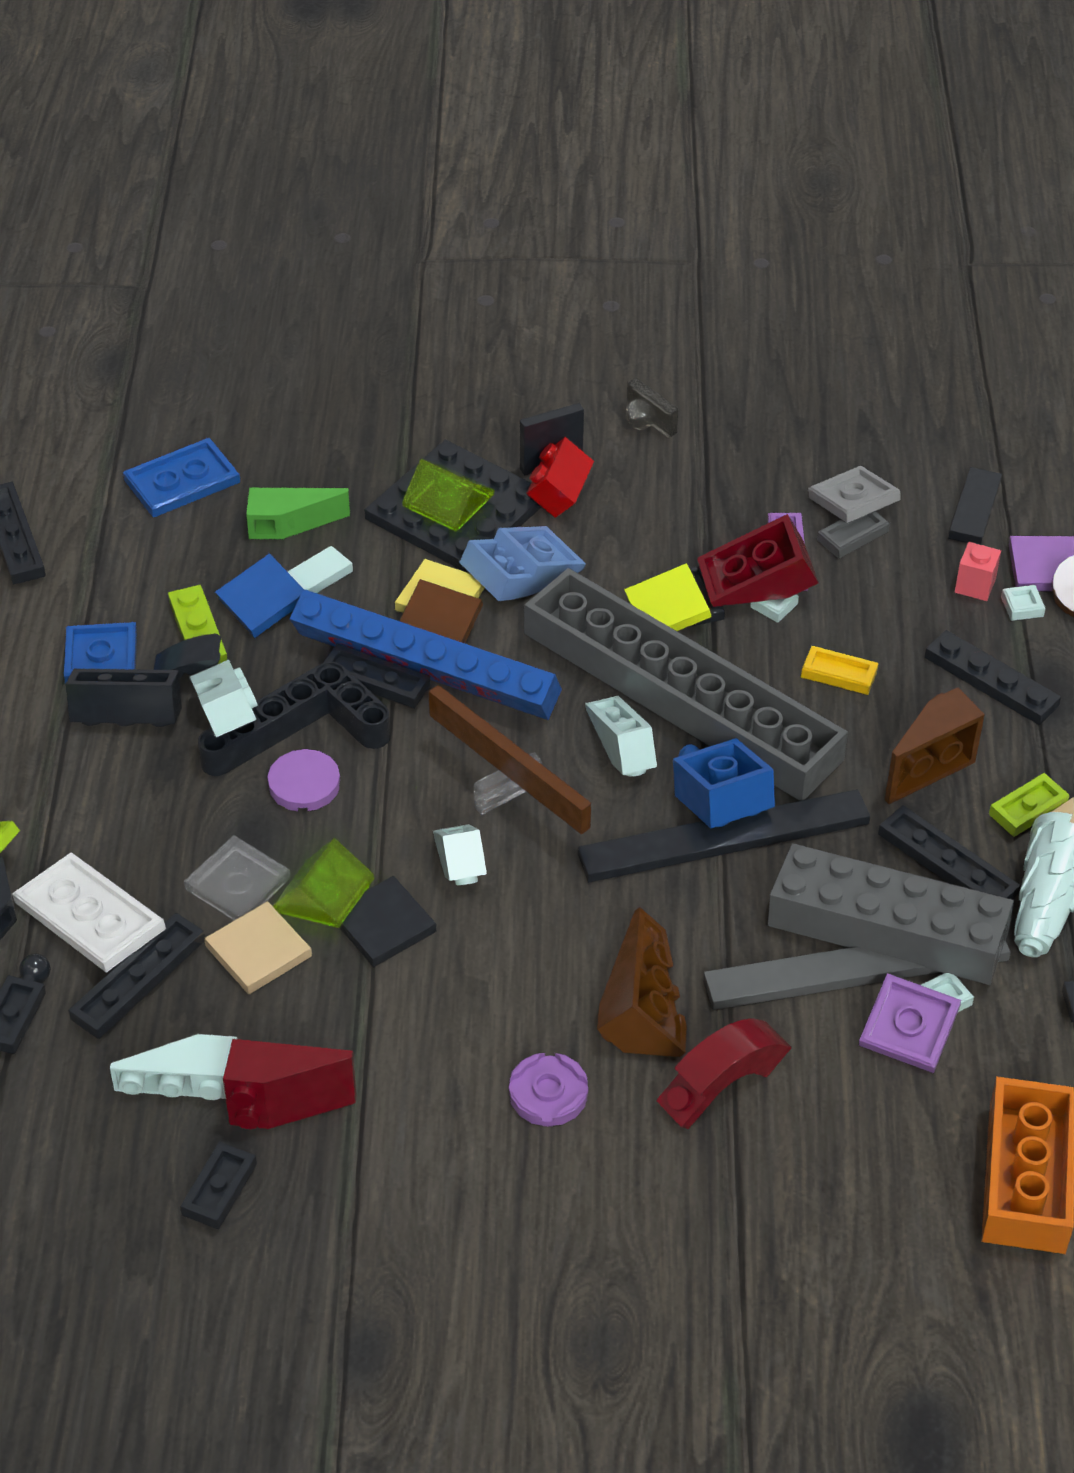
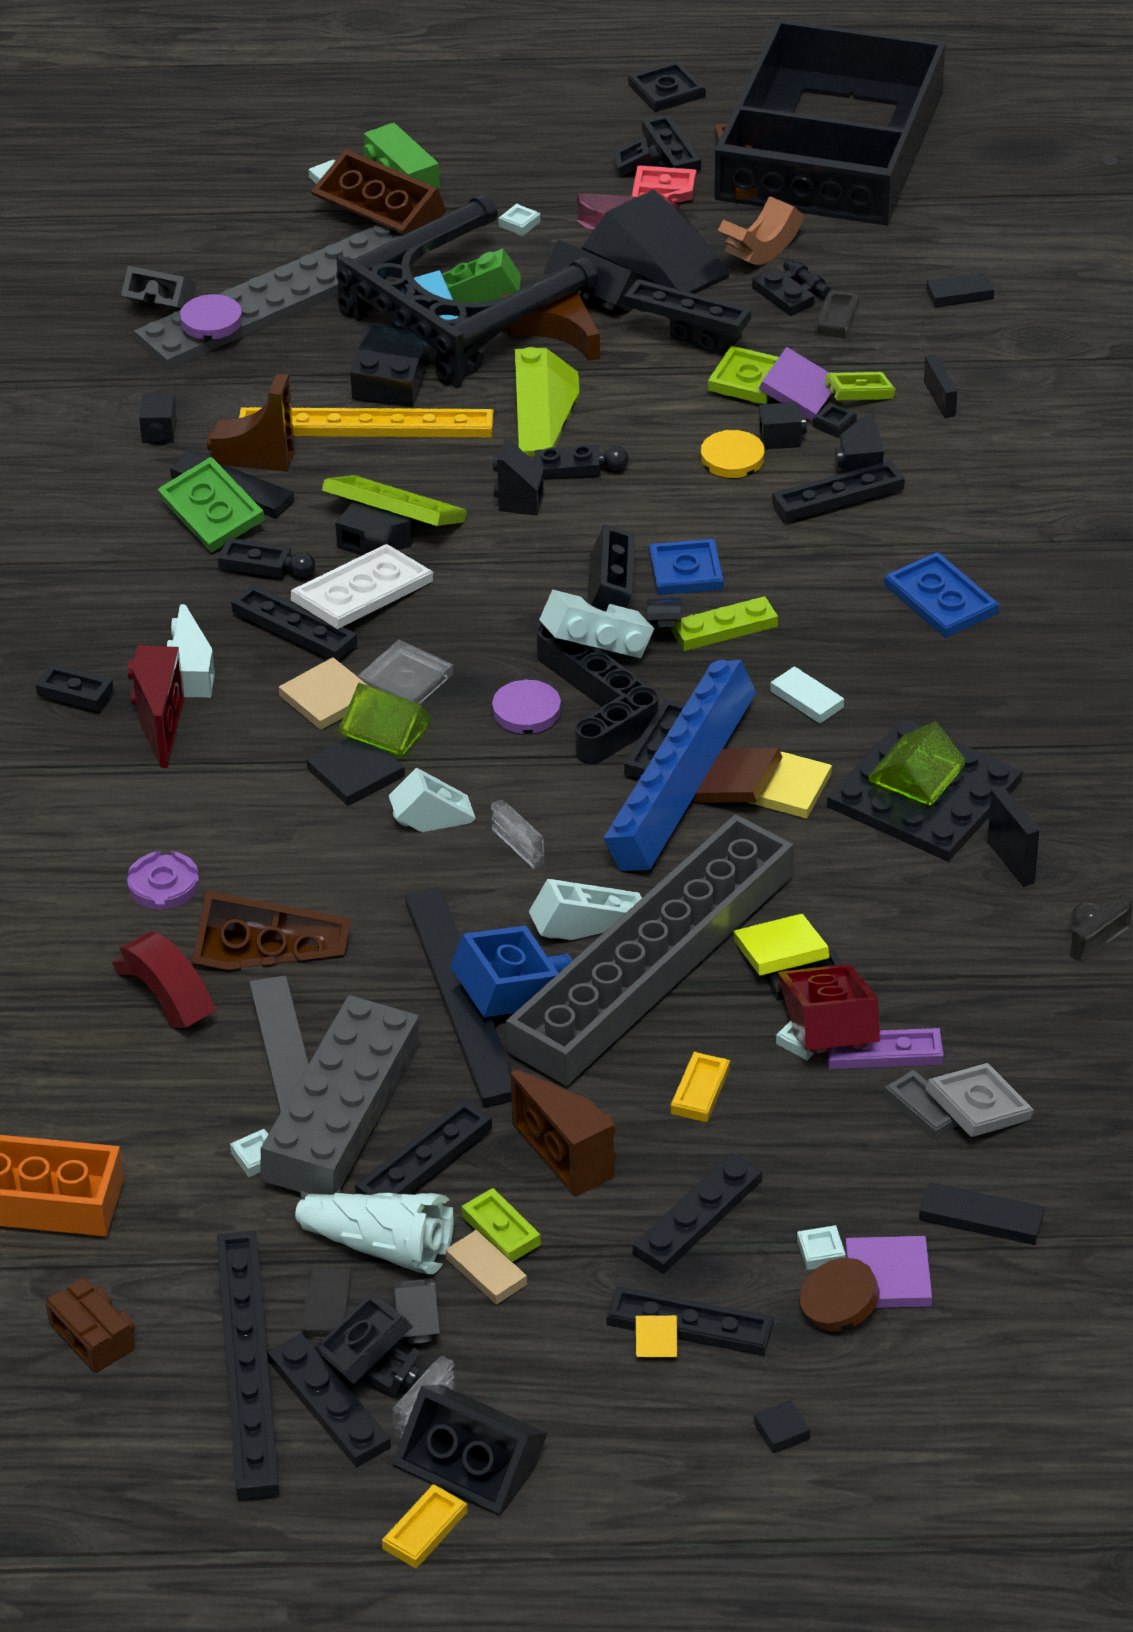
camera: 90 degrees right, 5 degrees down
blue tile [215,553,303,638] -> none
bright green slope [246,488,350,539] -> none
reddish brown tile [429,685,591,835] -> none
medium blue slope [459,526,586,601] -> none
red brick [526,437,594,518] -> none
medium lavender tile [859,973,961,1073] -> none
coral brick [955,542,1001,601] -> none

